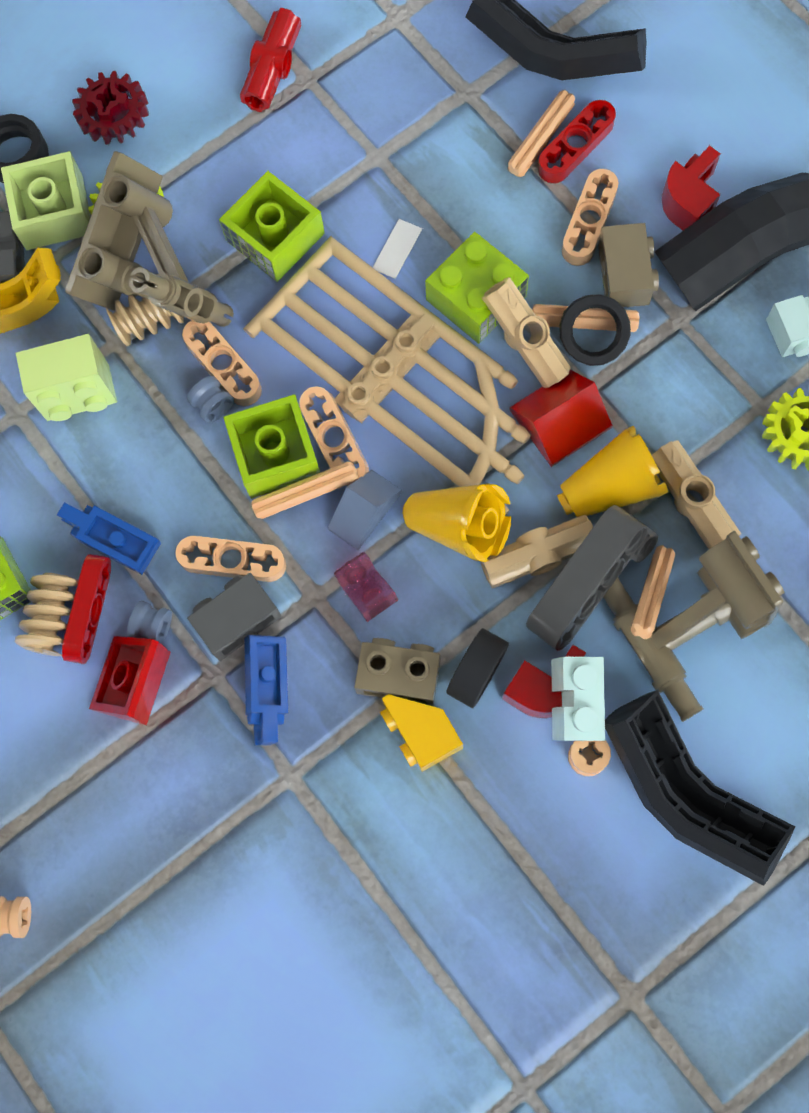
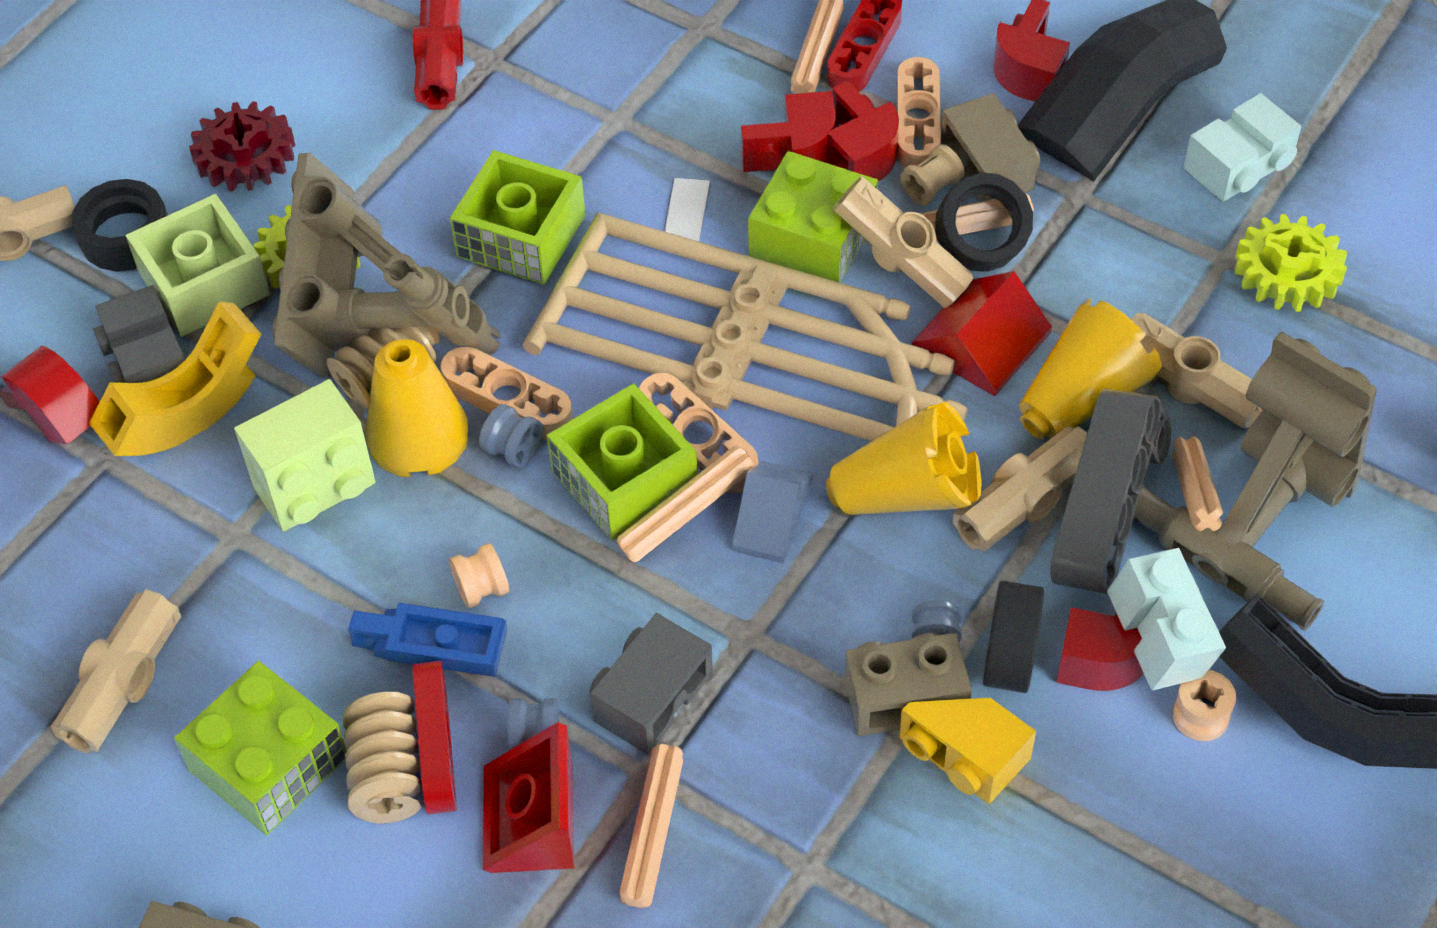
camera: 25 degrees left, 20 degrees down
light nougat beam [175,536,286,582] -> none
blue hinge [244,635,288,746] -> none
clear pink bracket [334,552,399,622] -> none
none -> yellow cone [365,339,468,477]
none -> light nougat wheel [449,543,510,609]
none -> light nougat axle [620,744,683,908]
none -> red brick [741,91,835,172]
none -> red brick [828,81,899,181]
none -> tan bush [900,144,965,206]
none -> sand blue bush [912,600,962,642]

